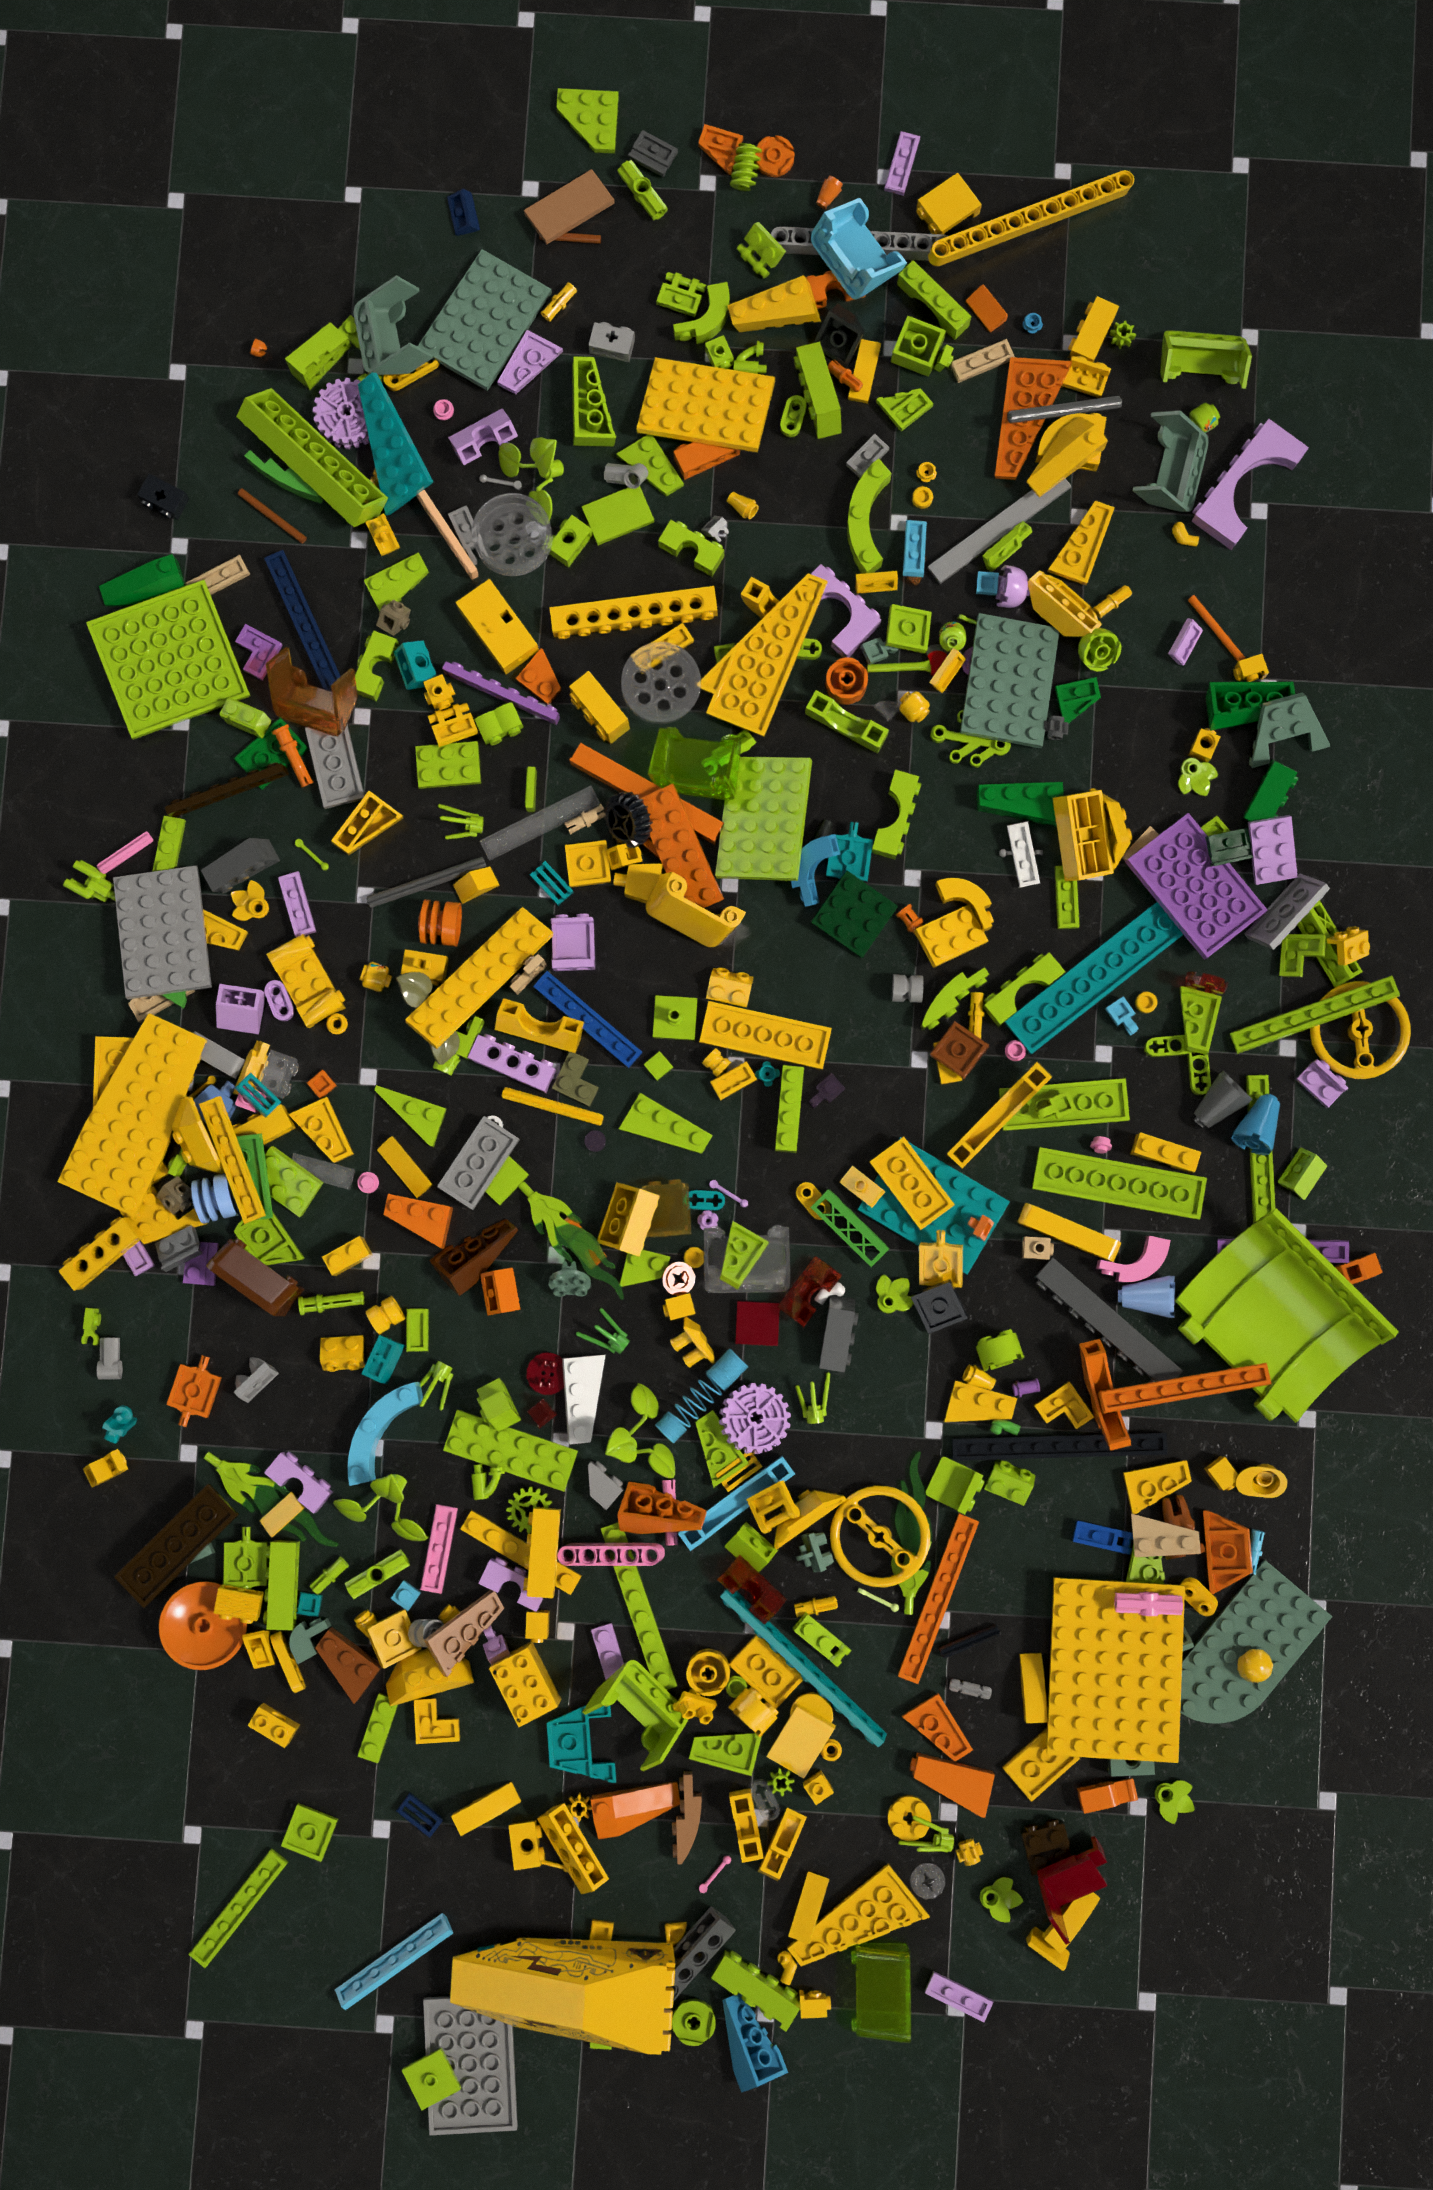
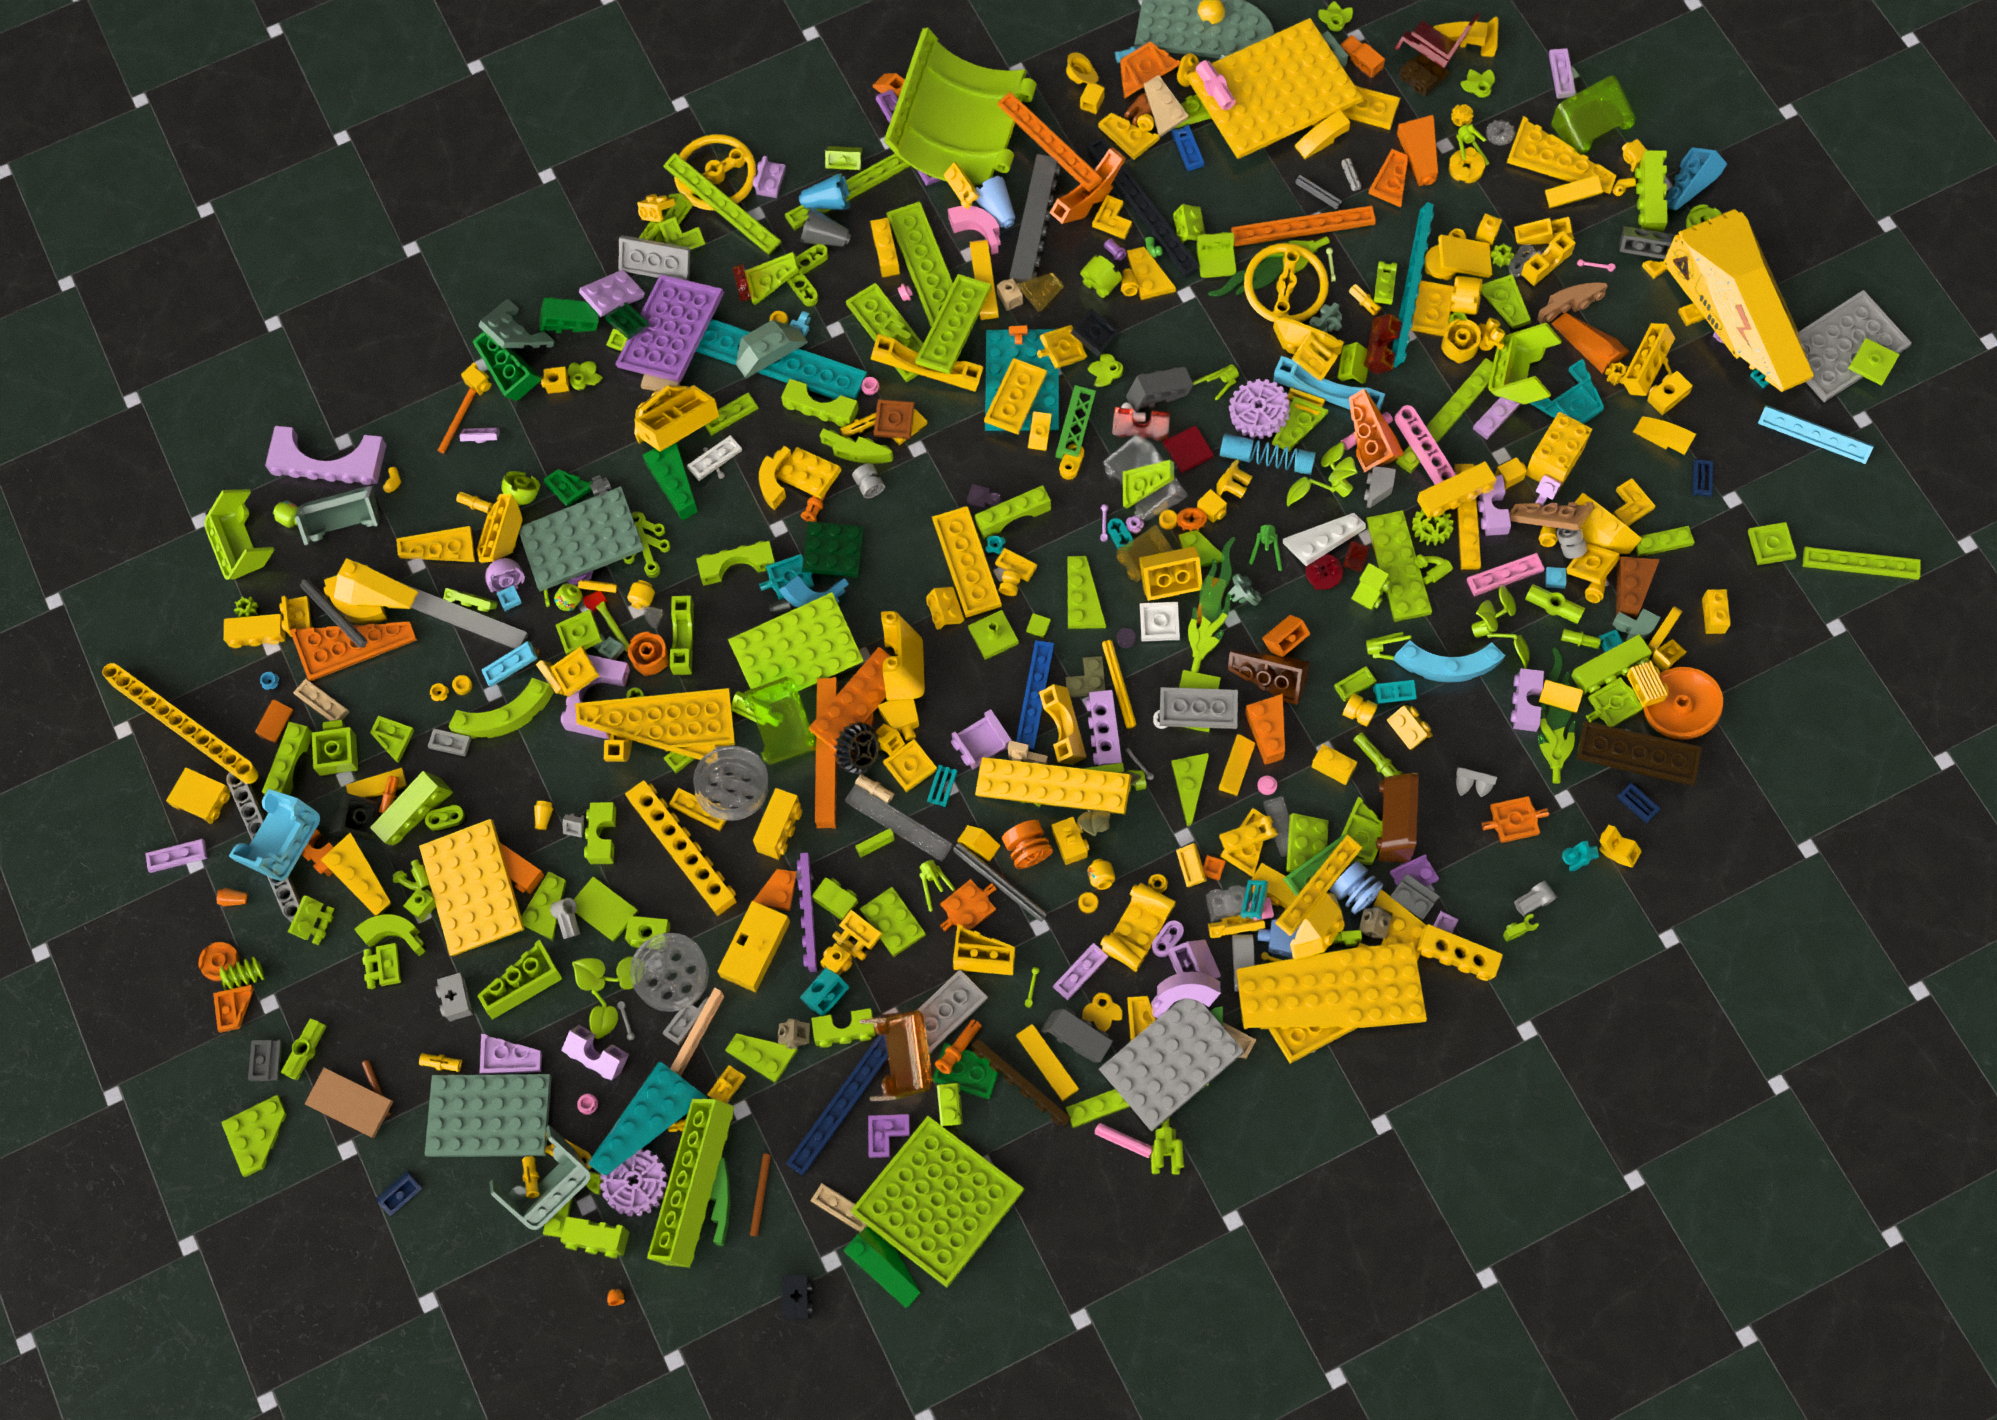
camera: 120 degrees left, 15 degrees down
none -> yellow pin [522,1156,540,1198]
none -> yellow tile [550,646,600,697]
none -> sand green wedge [736,320,808,379]
none -> lime plate [916,274,992,374]
none -> orange plate [940,879,997,931]
none -> yellow plate [943,162,980,209]
none -> yellow tile [1016,1024,1079,1102]
none -> clear yellow wing [1017,273,1064,311]
none -> yellow tile [1078,892,1098,913]
none -> light grey hinge [1125,748,1154,780]
none -> yellow plate [1137,114,1154,131]
none -> white plate [1140,602,1180,641]
none -> lavender arch [1151,972,1221,1018]
none -> yellow tile [1176,843,1207,888]
none -> yellow plate [1219,816,1278,854]
none -> dark blue tile [1617,782,1661,824]

